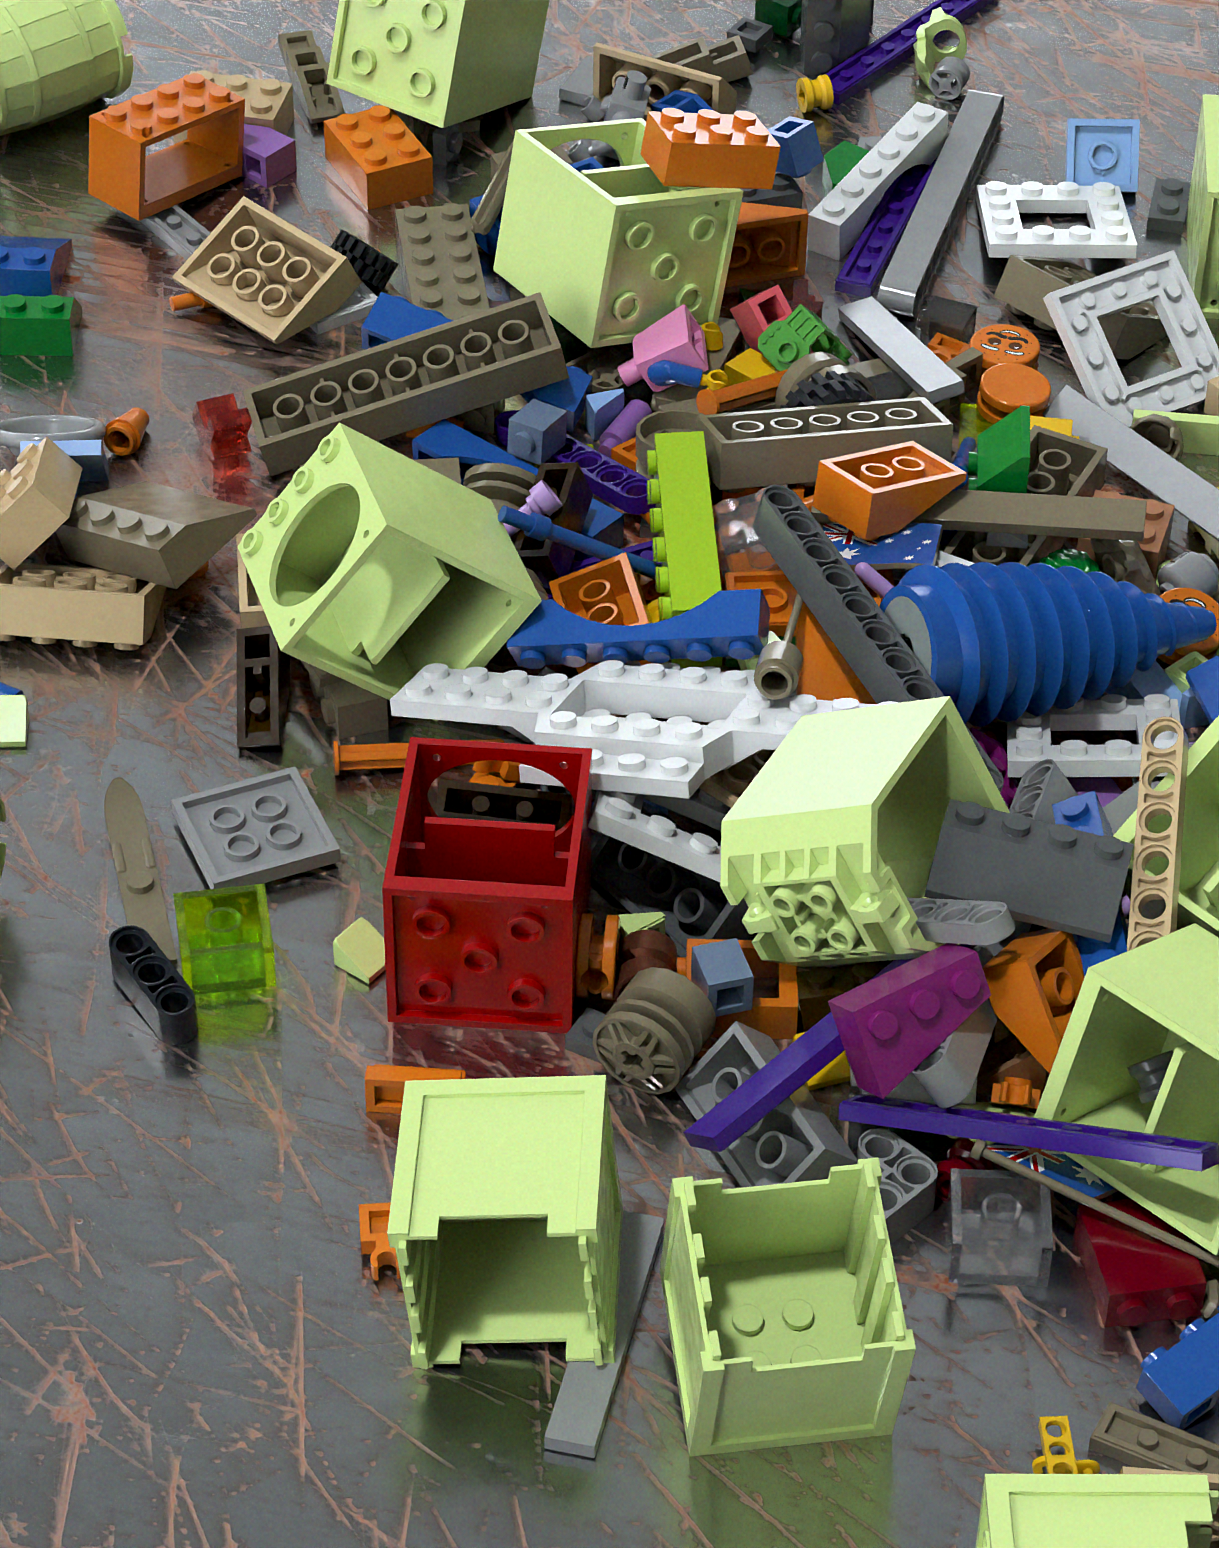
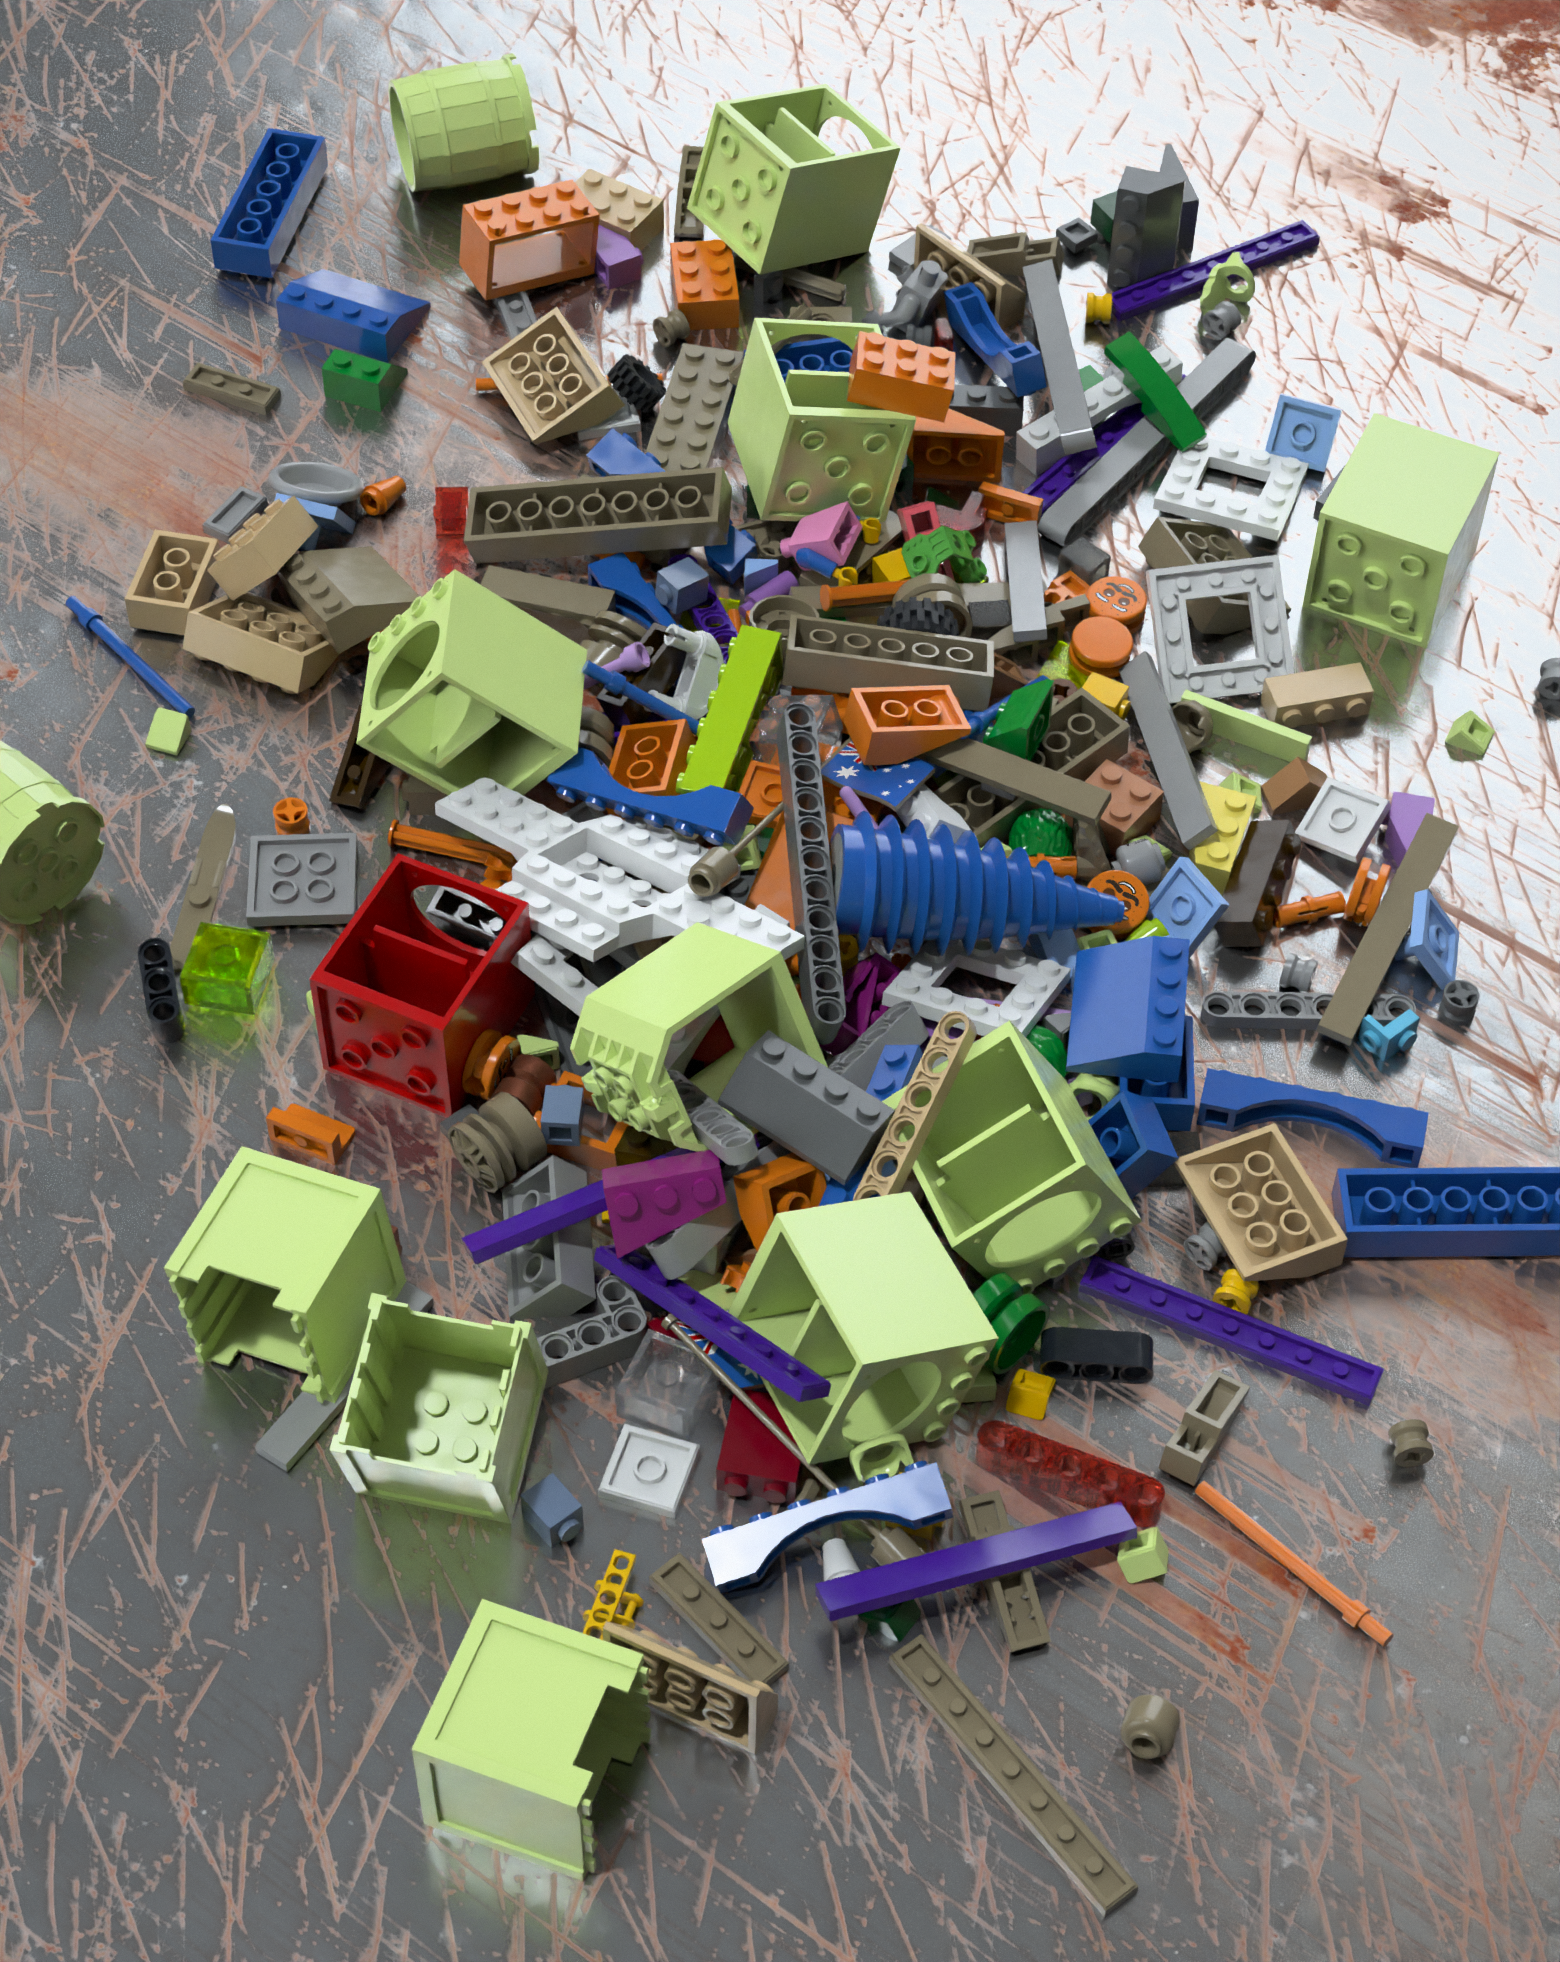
camera: 20 degrees right, 10 degrees up
none -> orange wheel [273,797,310,835]
none -> sand blue brick [520,1473,584,1548]
none -> white tile [598,1424,700,1519]
none -> white connector [643,624,725,721]
none -> dark tan wheel [652,309,690,347]
none -> dark tan axle [734,254,846,302]
none -> orange plate [976,481,1044,529]
none -> light grey beam [1023,259,1097,456]
none -> green slope [1104,331,1207,453]

